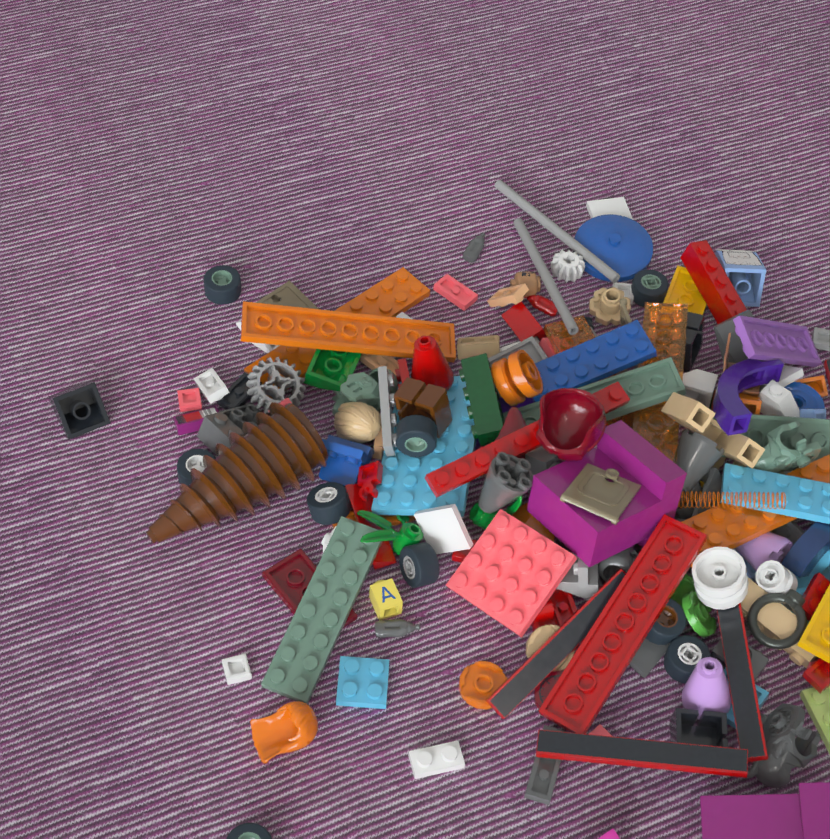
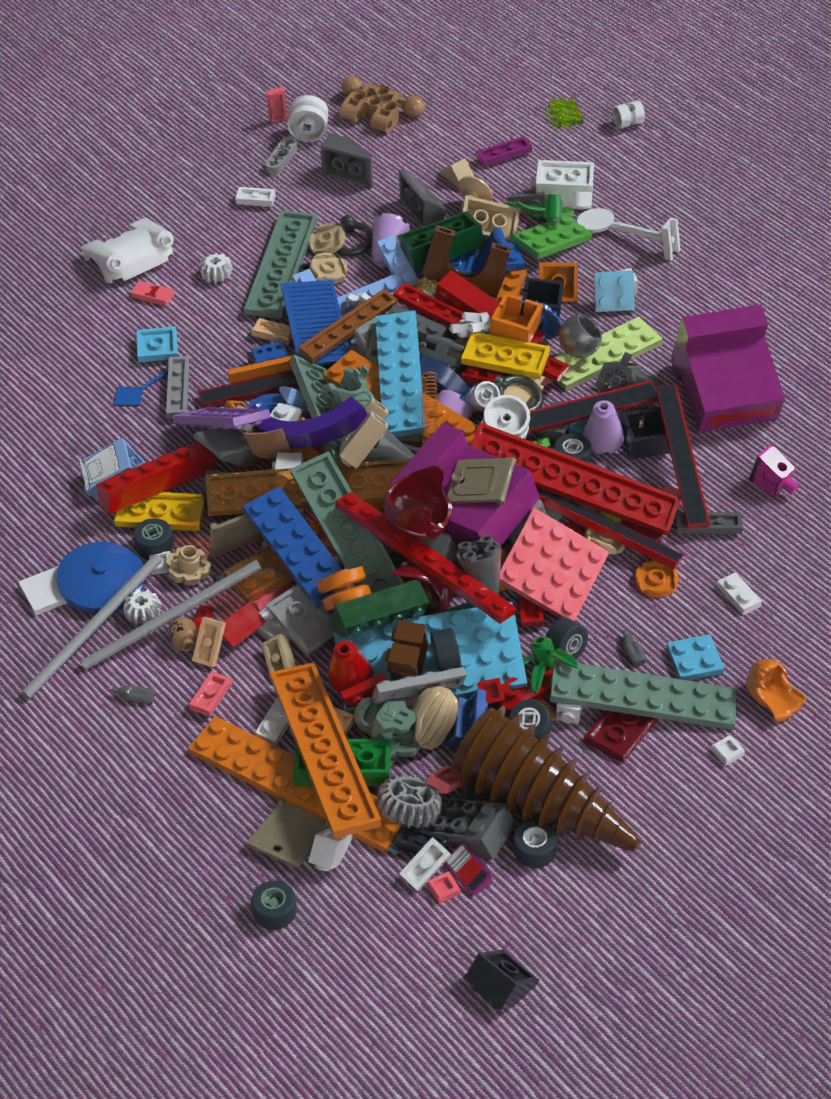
camera: 100 degrees left, 5 degrees down
light yellow brick [369,578,403,620] -> none
white tile [414,504,474,554] -> none

